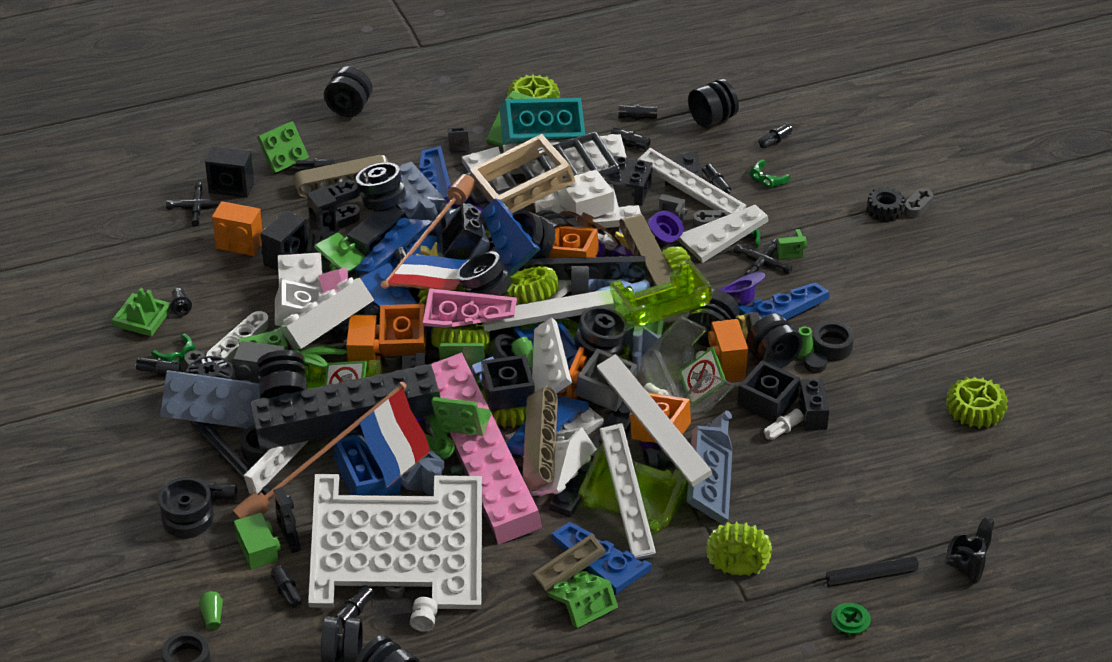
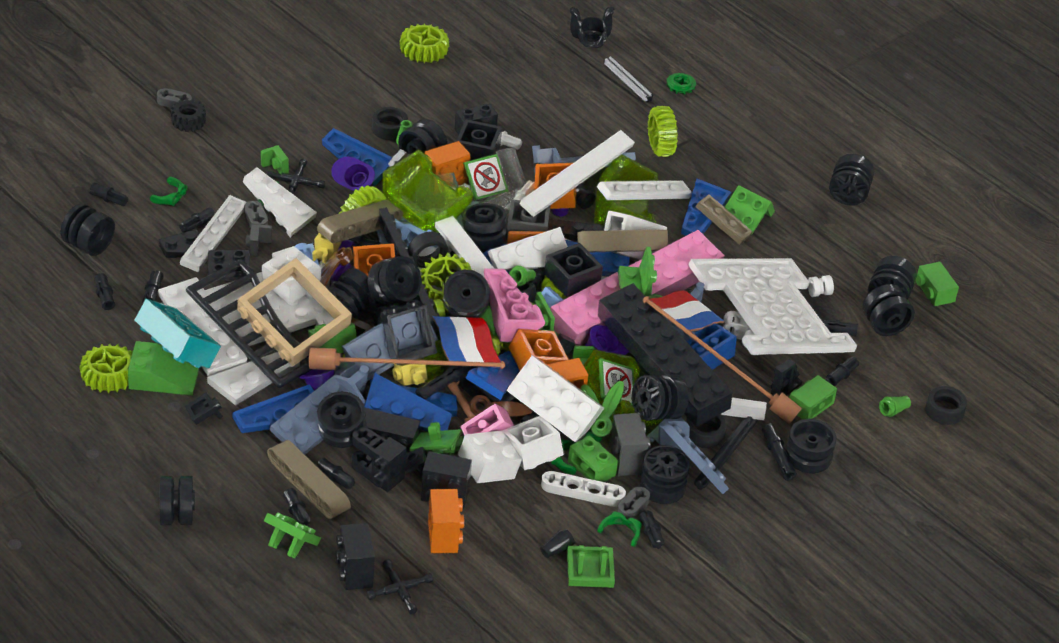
camera: 115 degrees left, 0 degrees up
blue wing [482,198,540,276] -> none
dark purple piece [648,211,684,244] -> none

